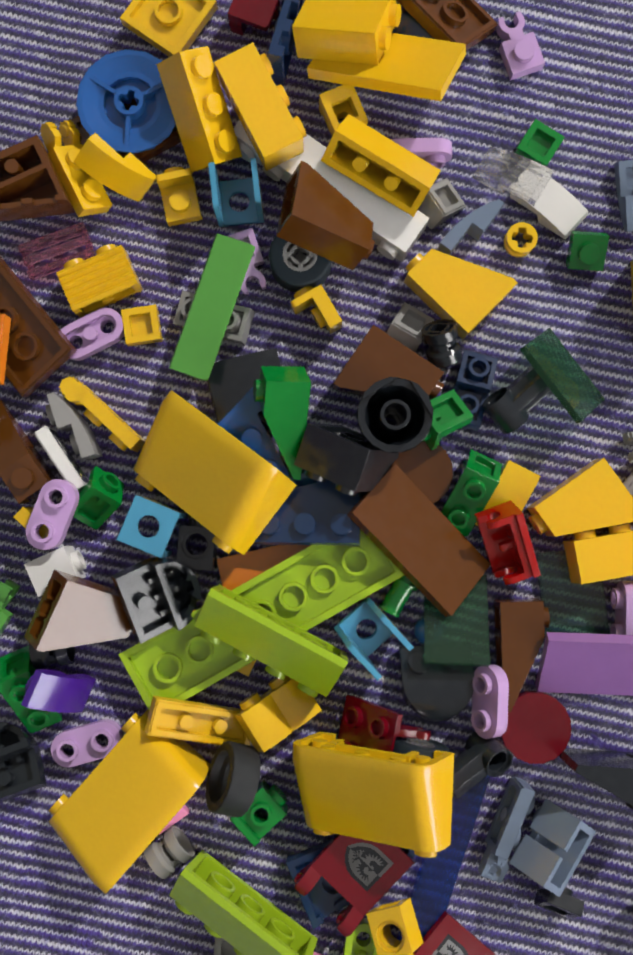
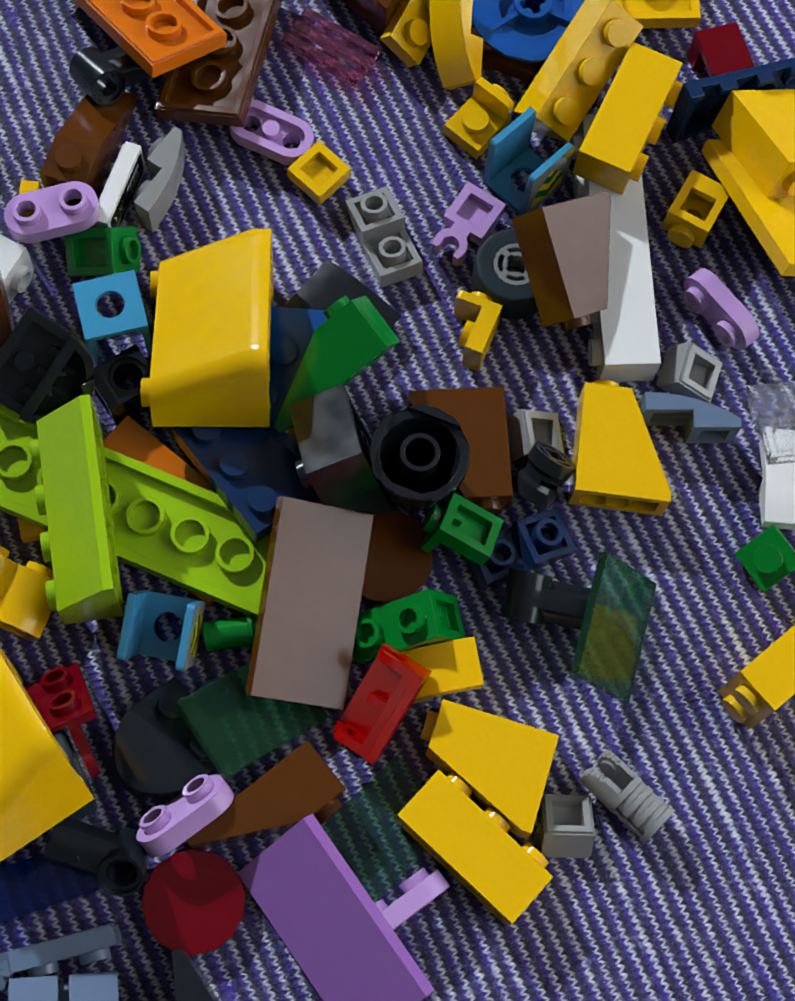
camera: 45 degrees right, 15 degrees down
yellow brick [56,244,143,317] -> none
yellow hinge [59,376,145,453] -> none
bright green slope [169,233,255,381] -> none
yellow brick [321,114,441,217] -> none
yellow bush [503,222,538,258] -> none

